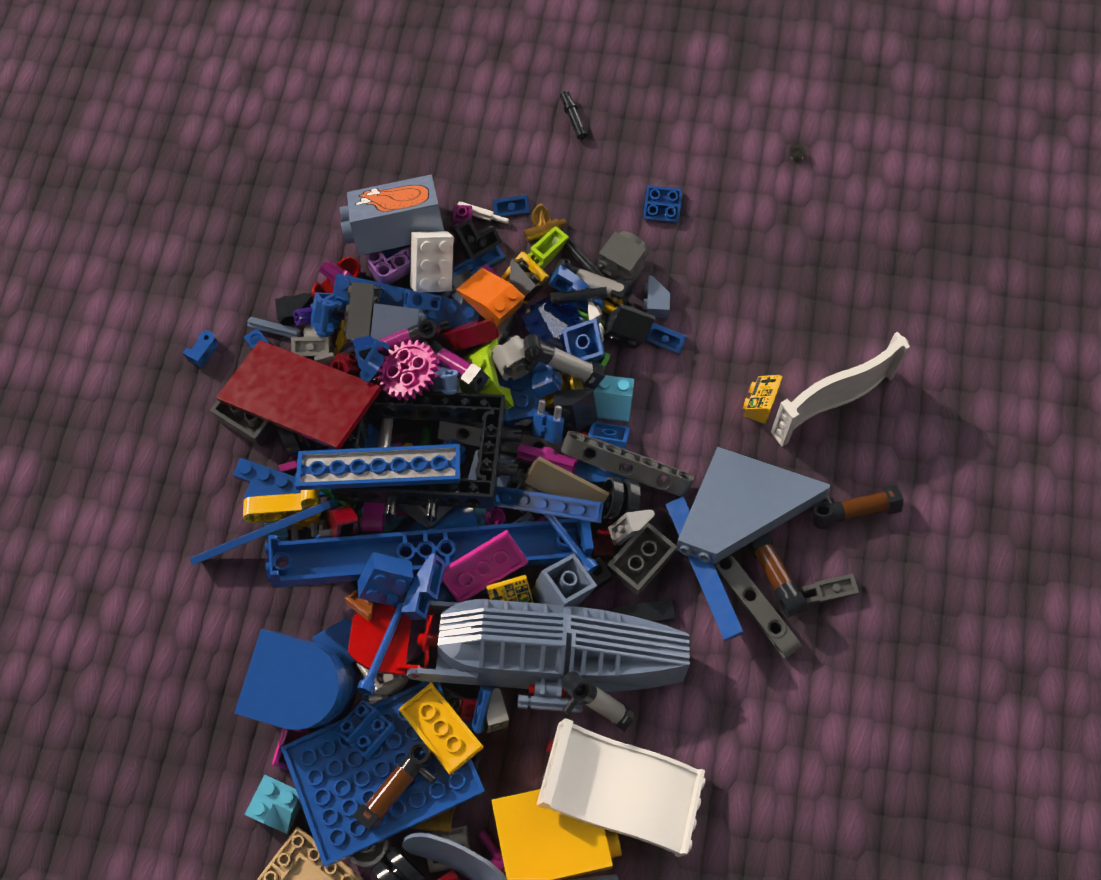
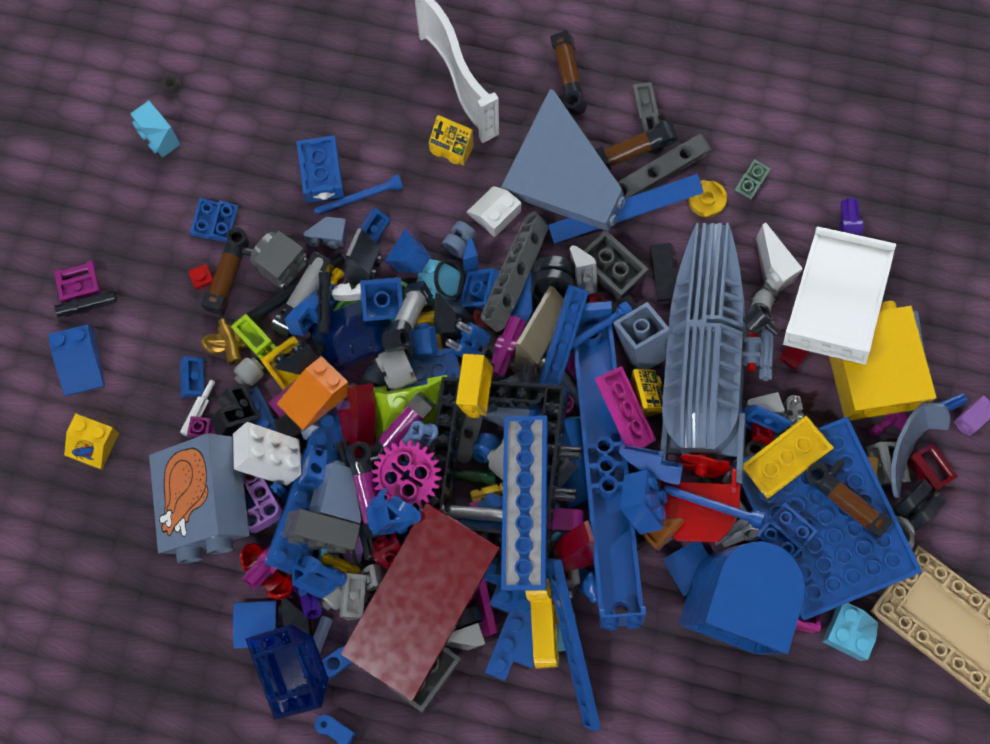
camera: 90 degrees left, 5 degrees up
none -> blue slope [48,325,105,397]
none -> magenta plate [54,260,101,303]
none -> yellow slope [64,413,119,470]
none -> medium azure slope [130,101,181,158]
none -> red plate [188,264,213,291]
none -> piece [201,227,254,316]
none -> blue slope [233,600,278,648]
none -> light grey head [234,357,264,387]
none -> clear blue slope [245,624,328,720]
none -> blue axle [270,481,289,503]
none -> blue piece [296,135,345,203]
none -> blue piece [314,174,404,215]
none -> blue slope [385,229,431,273]
none -> black piece [434,259,465,299]
none -> sand blue wheel [442,221,477,258]
none -> light grey tile [445,623,485,650]
none -> yellow window [456,354,493,418]
none -> blue slope [463,238,479,273]
none -> white slope [467,186,521,238]
none -> yellow tile [688,180,727,218]
none -> sand green slope [734,159,771,200]
none -> white slope [755,223,802,293]
none -> light grey piece [783,395,804,431]
none -> dark purple piece [839,198,863,236]

